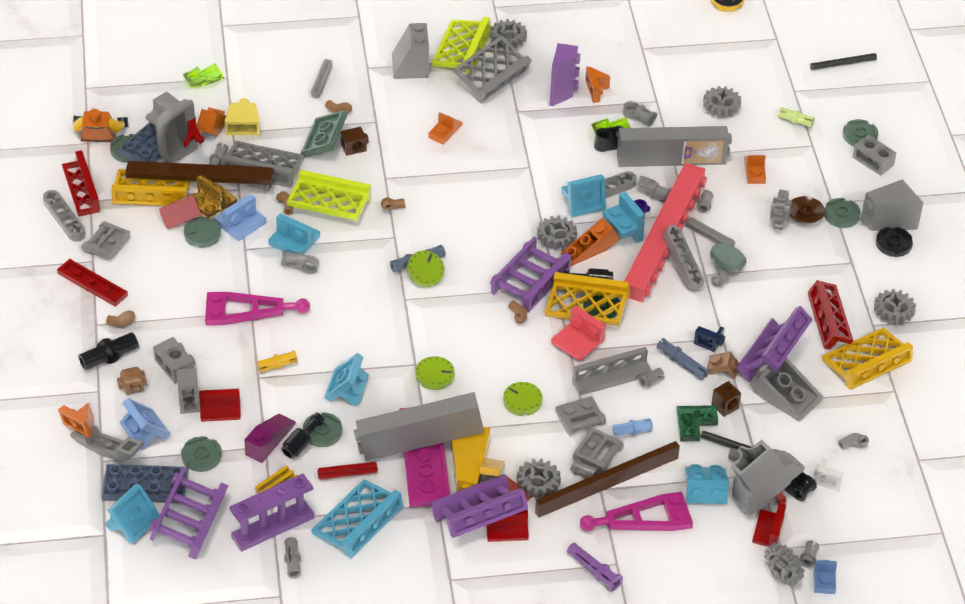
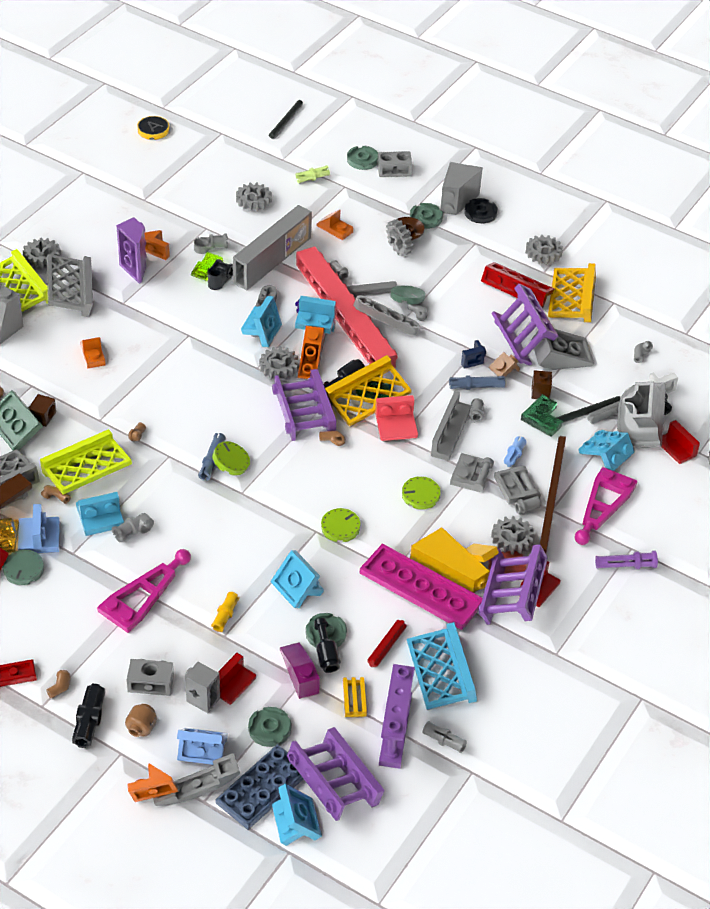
camera: 50 degrees left, 0 degrees up
light grey brick [353,392,484,461] -> none
light grey connector [637,176,672,203] -> none

